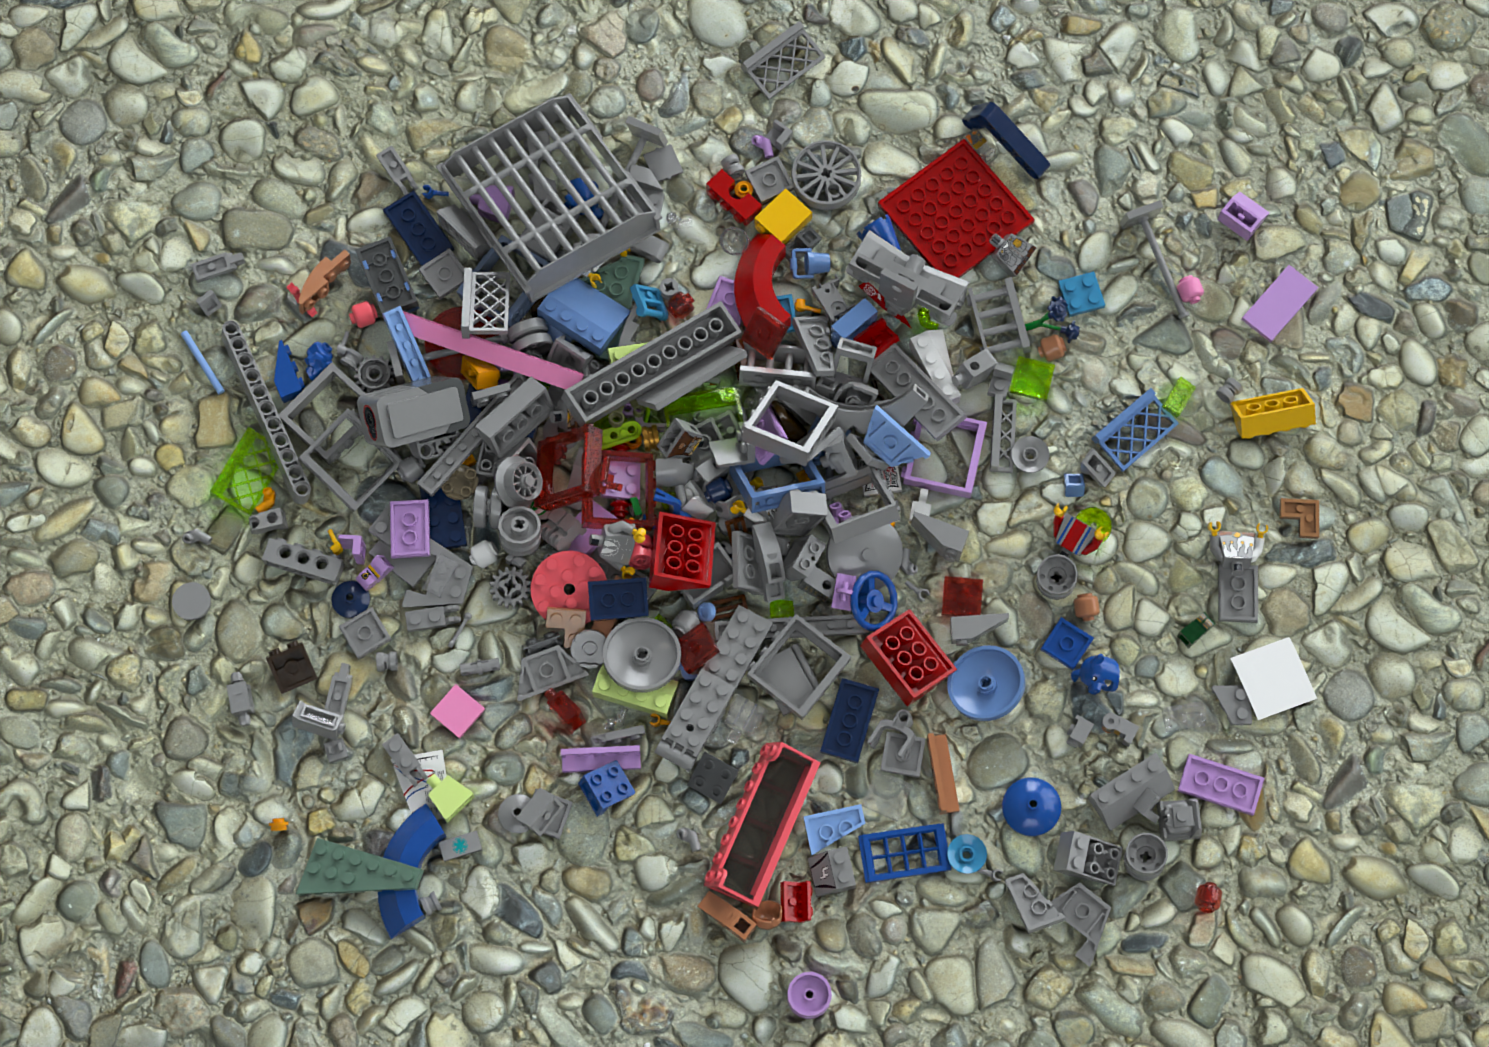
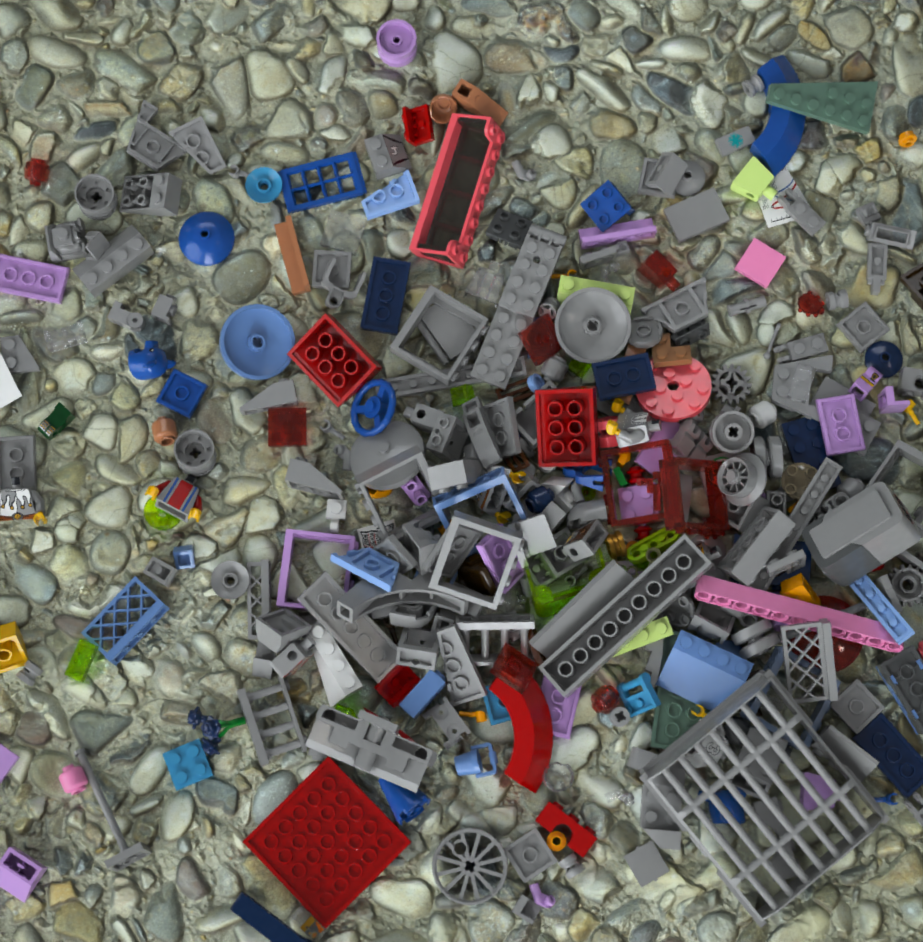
camera: 175 degrees right, 5 degrees up
light grey tile [595,116,668,231] -> none
yellow brick [754,188,812,245] -> none
dark grey slope [785,226,822,262] -> none
lavender hips [831,573,857,611] -> none
torso [989,233,1037,277] -> none
clear neon green plate [1009,356,1055,402] -> none
nougat head [1038,334,1067,362] -> none
none -> light grey brick [256,607,311,653]
none -> light grey wheel [538,297,560,321]
none -> light grey tile [663,187,730,243]
none -> clear red piece [797,291,825,318]

